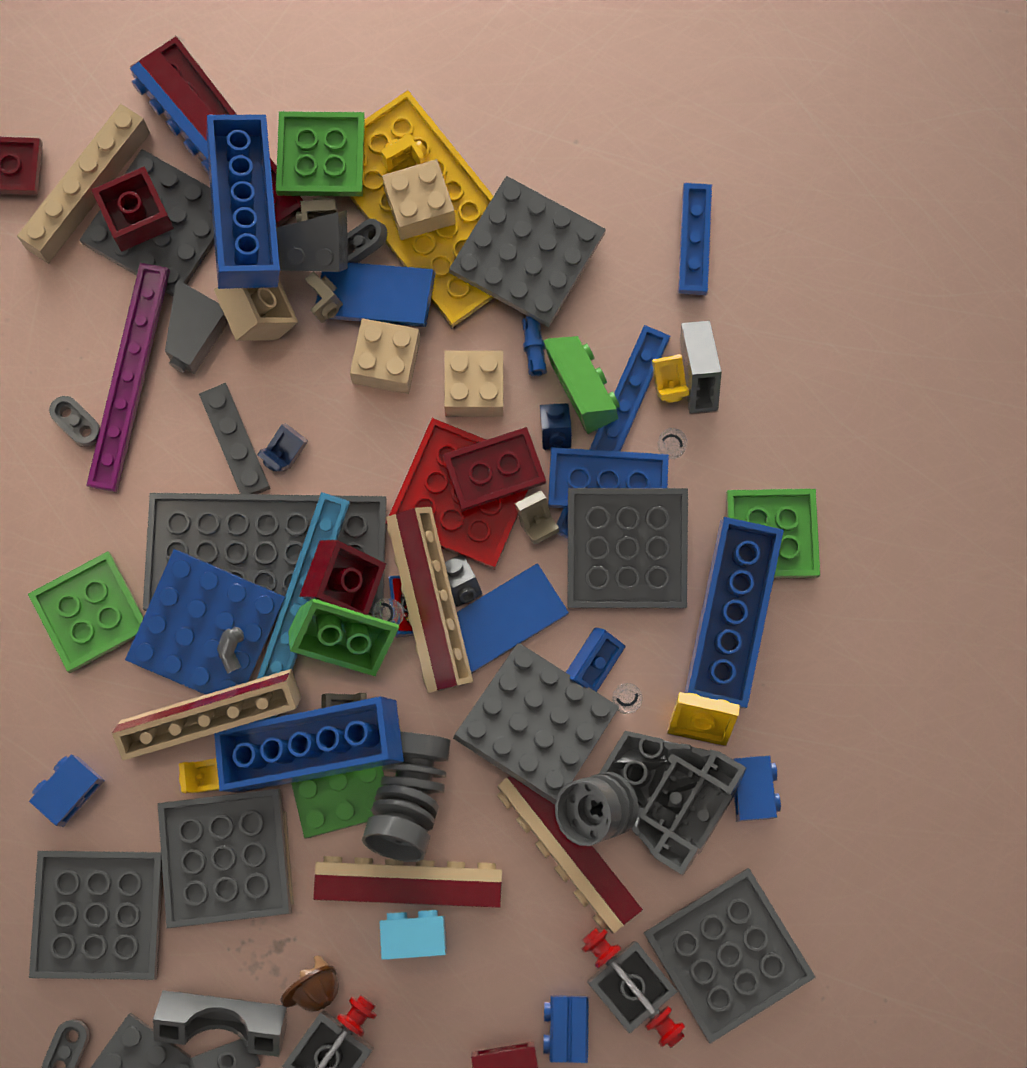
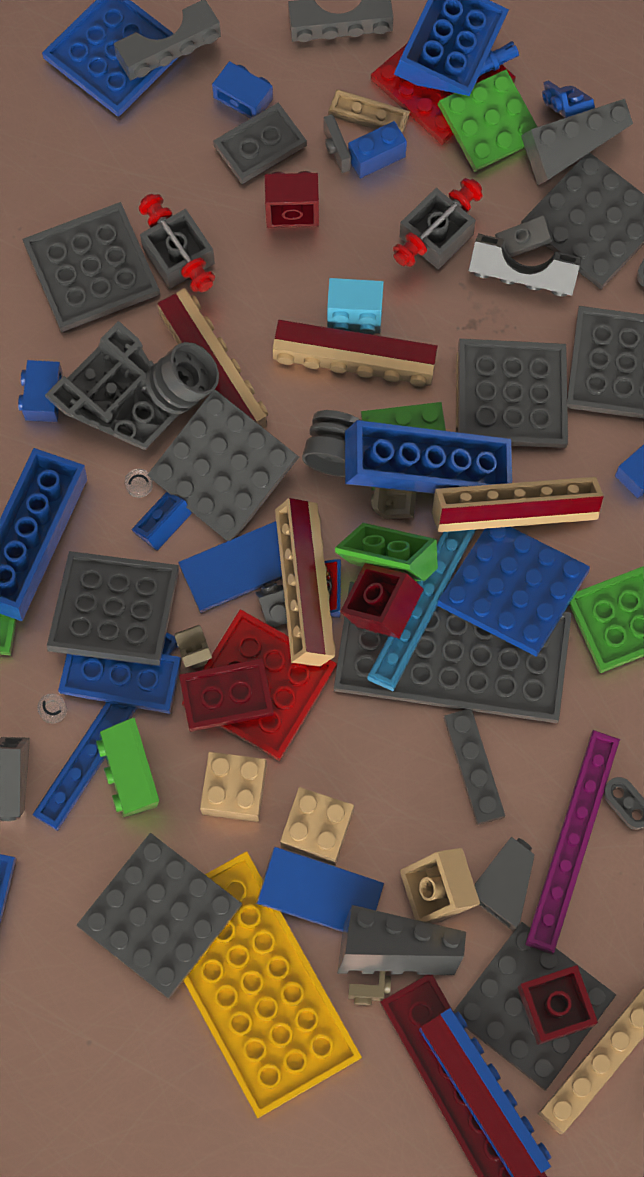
camera: 170 degrees left, 5 degrees down
yellow bracket [179,758,219,793] -> none
blue brick [206,114,280,289] -> none
dark grey arm [217,627,244,674] -> none
dark blue bracket [257,423,308,472] -> none
bright green plate [276,111,365,196] -> none
reddish brown piece [280,955,339,1012] -> none
dark tan bracket [305,271,343,323] -> none
dark grey plate [347,219,388,263] -> none
dark grey wheel [362,785,439,862] -> none
clear tile [372,598,404,625] -> none
yellow bracket [381,134,427,171] -> none
tan brick [382,159,455,240] -> none
blue pin [522,316,547,376] -> none
dark blue bracket [540,403,572,450] -> none
blue brick [543,995,589,1063] -> none
yellow bracket [652,354,690,402] -> none
yellow plate [667,692,740,746] -> none

